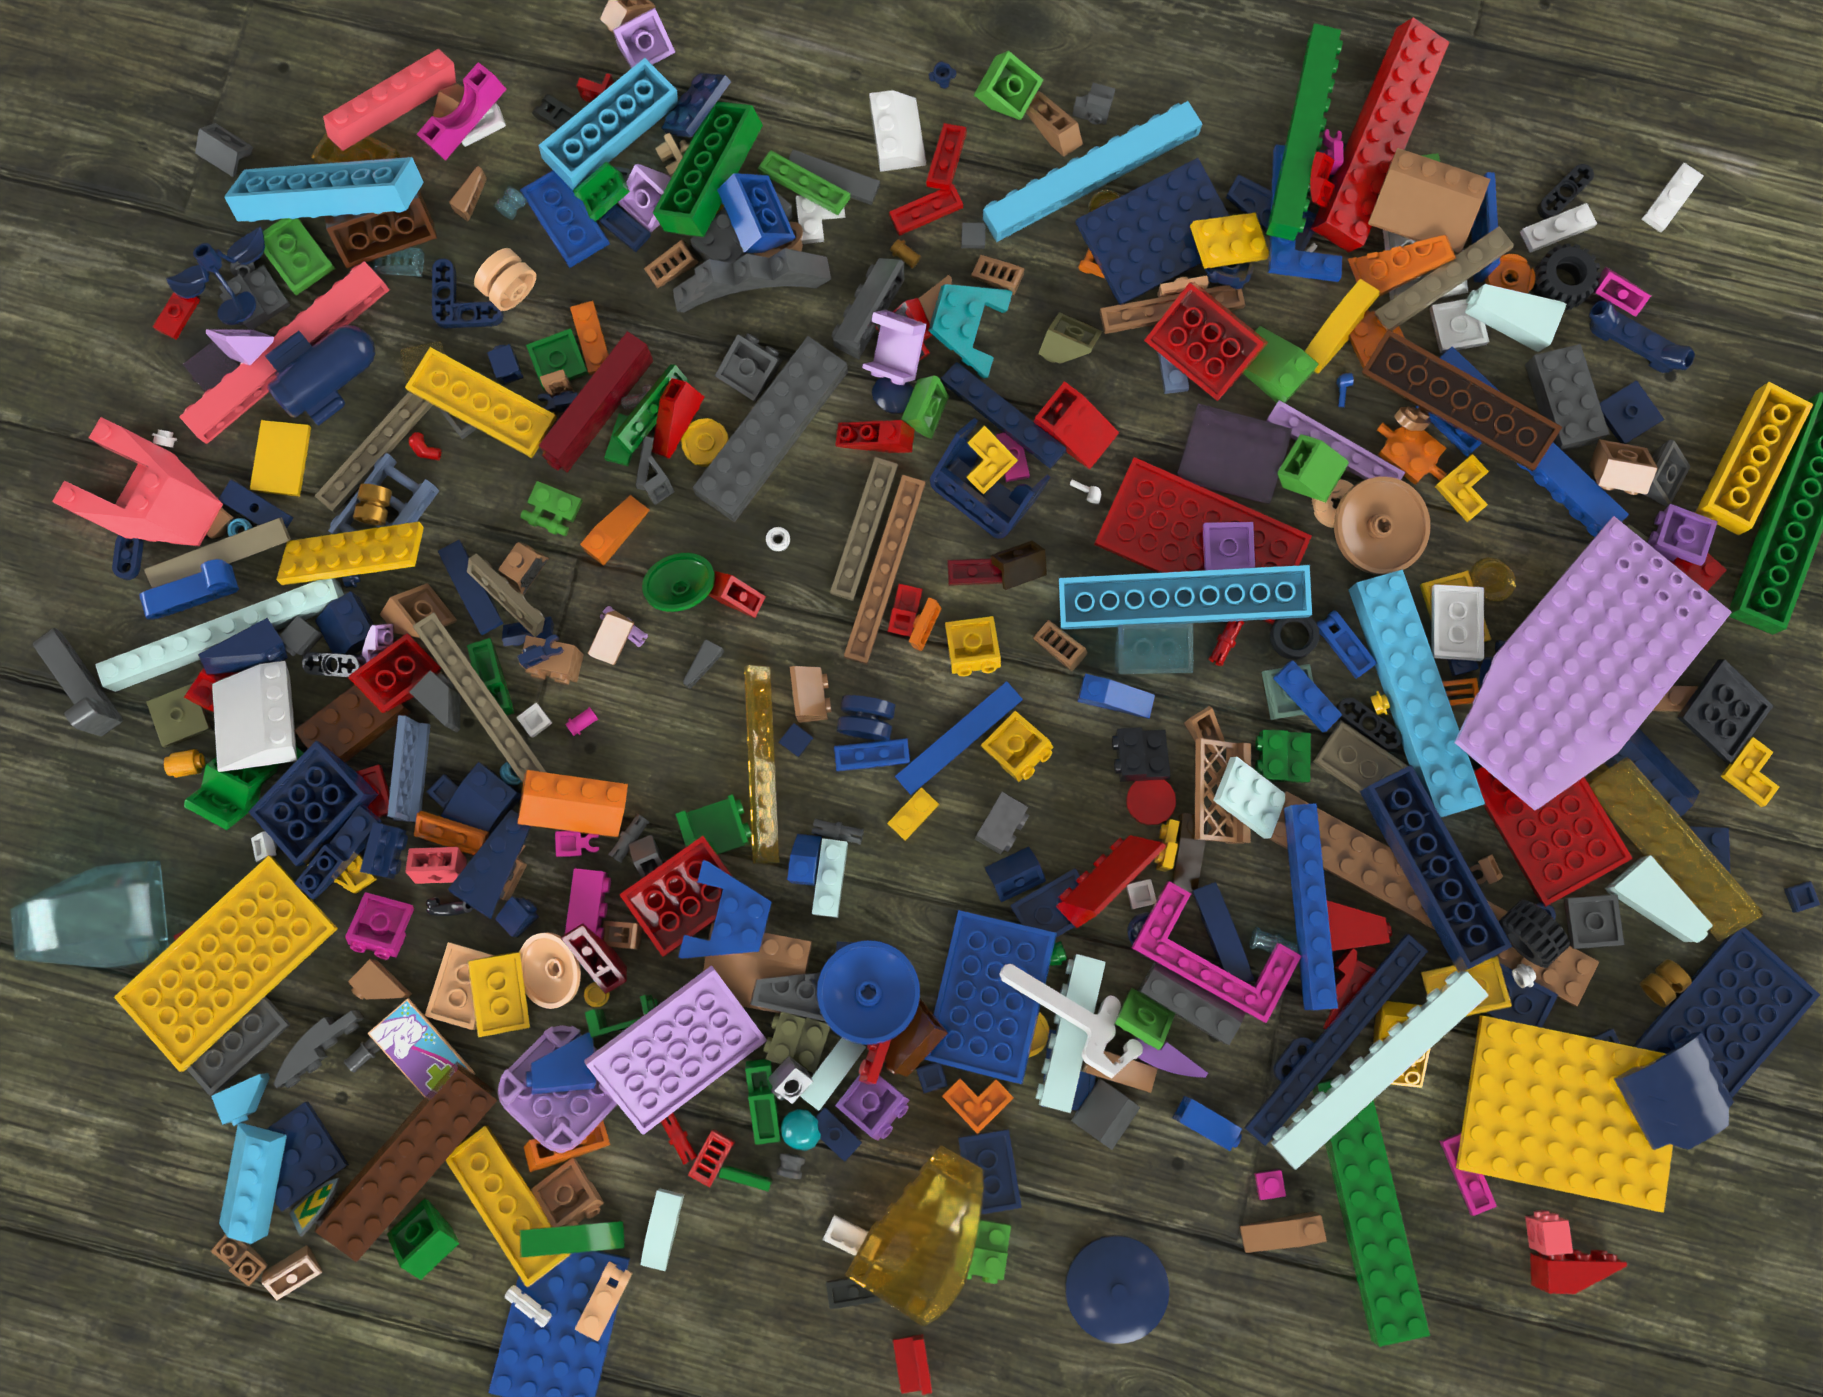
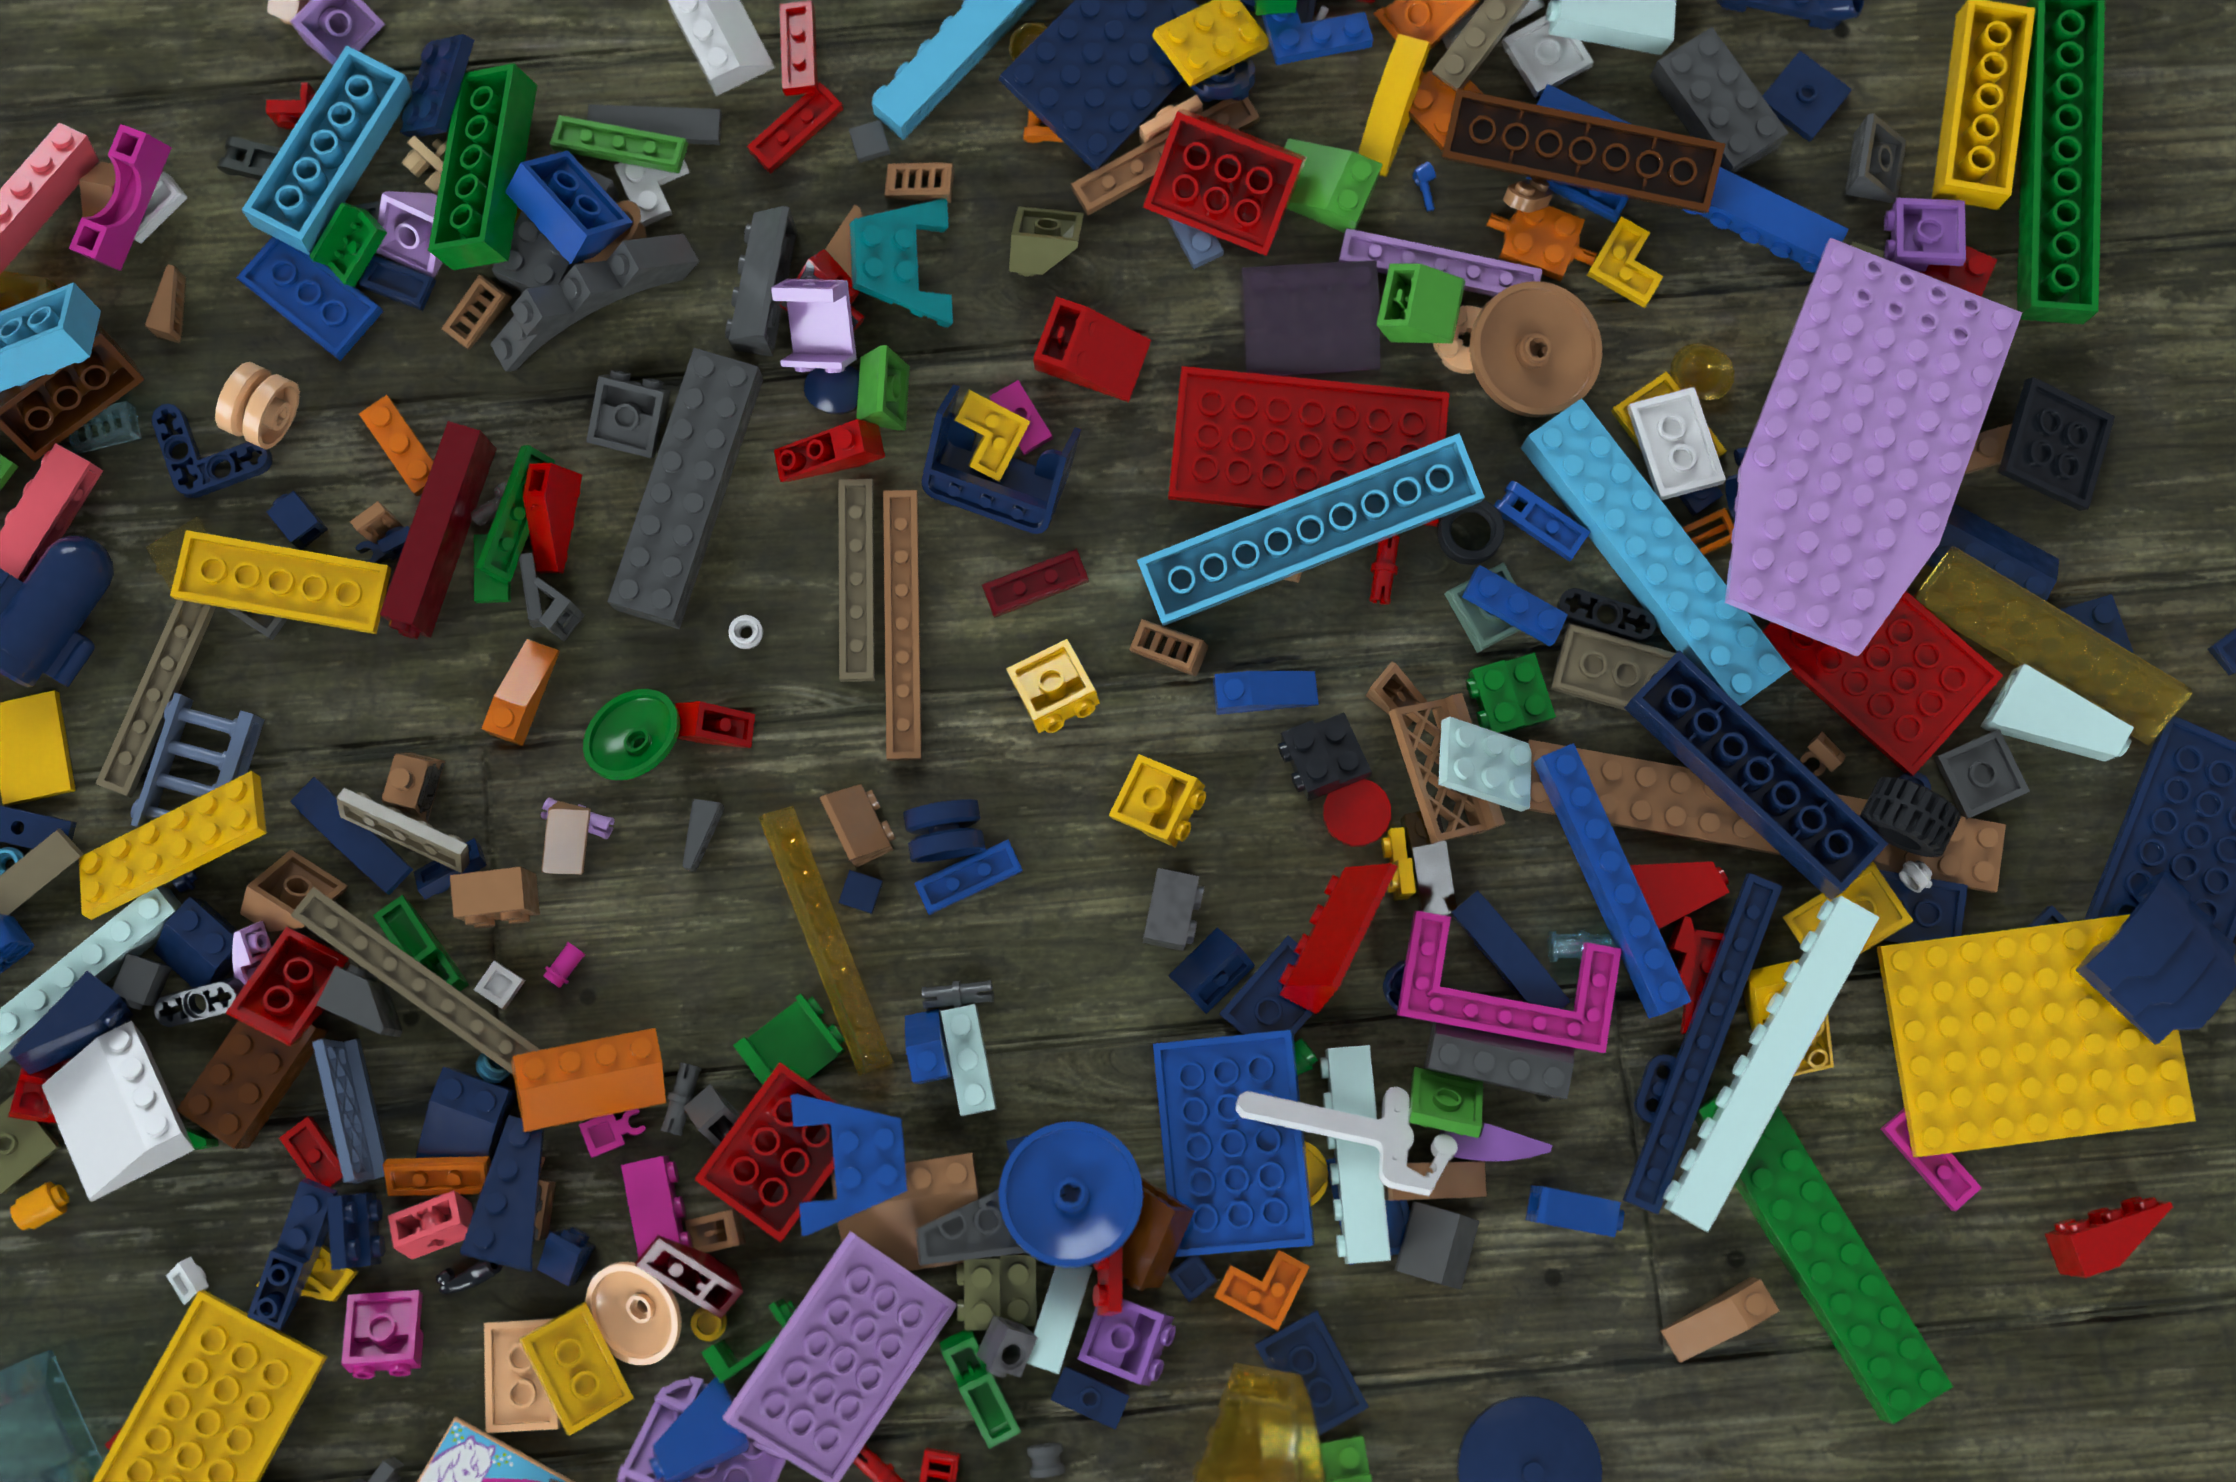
camera: 20 degrees left, 0 degrees up
green bracket [184,757,279,830] -> none
dark blue slope [249,741,378,866] -> none
medium nougat slope [348,959,412,1000] -> none
pearl gold wheel [353,483,392,526] -> none
red arm [409,432,442,460] -> none
dark blue tile [427,774,458,809] -> none
clear light blue wheel [494,186,527,220] -> none
dark blue plate [517,635,564,669] -> none
bright green plate [520,481,583,536] -> none
green plate [526,328,589,391] -> none
yellow tile [681,418,729,467] -> none
teal hair [781,1109,821,1151] -> none
yellow plate [887,788,939,841] -> none
red slope [888,583,923,637] -> none
pearl gold pin [890,239,921,269] -> none
blue tile [895,681,1023,795] -> none
orange plate [909,598,942,651] -> none
dark blue plate [941,362,1066,469] -> none
dark brown panel [991,540,1047,590] -> none
white hand [1070,479,1101,504] -> none
clear light blue slope [1115,623,1193,674] -> none
white plate [1126,879,1157,909] -> none
medium lavender plate [1203,522,1255,571] -> none
dark pink plate [1254,1169,1286,1200] -> none
yellow plate [1370,691,1391,715] -> none
coral brick [1525,1210,1573,1255] -> none
brick [1589,439,1658,495] -> none
pearl gold wheel [1640,959,1692,1007] -> none
yellow plate [1721,737,1780,807] -> none

